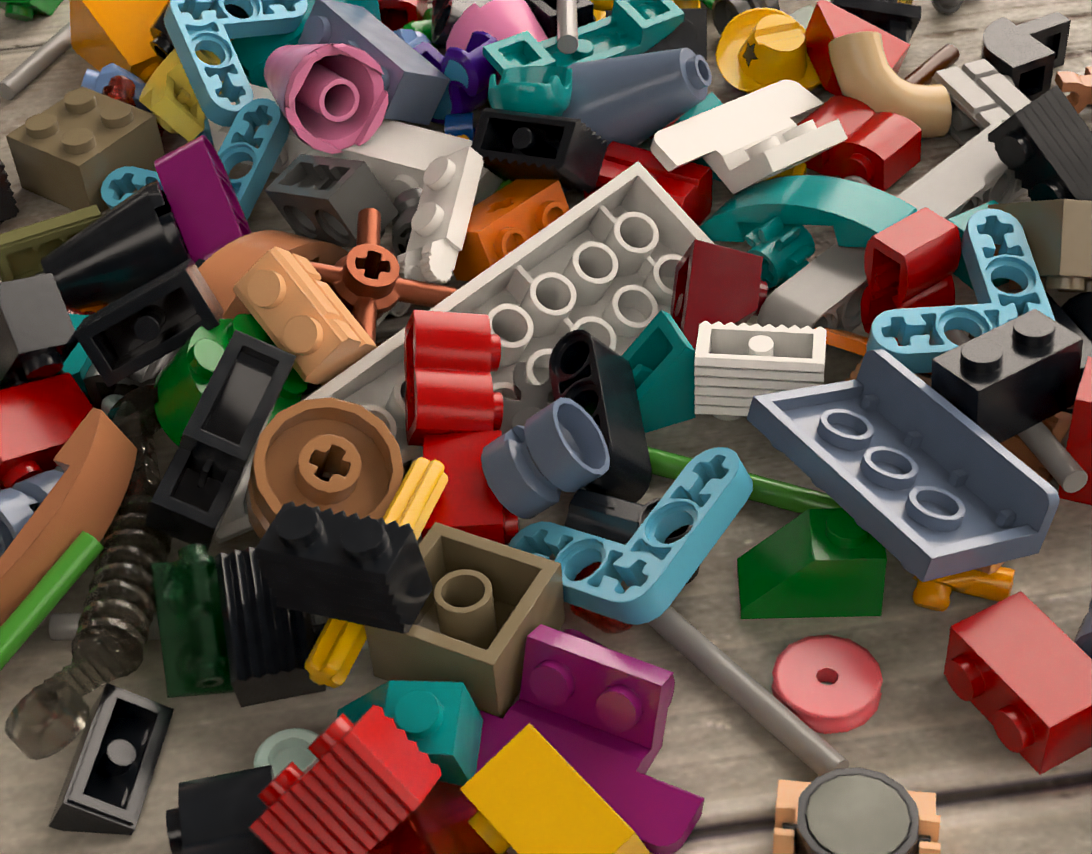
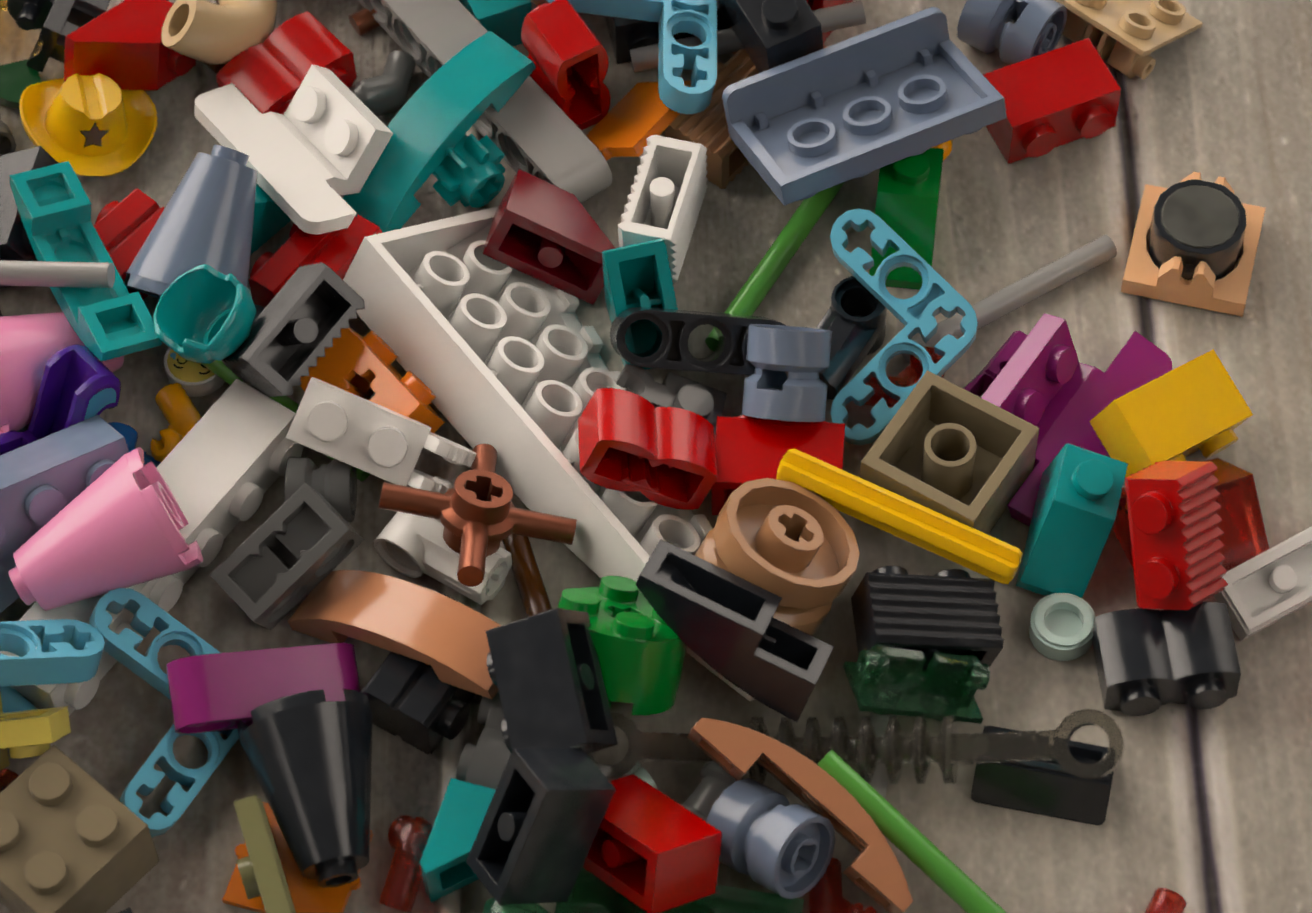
camera: 85 degrees left, 15 degrees up
light nougat brick [233,246,378,386] -> none
black brick [254,501,433,634] -> none
coral piece [771,635,883,734] -> none

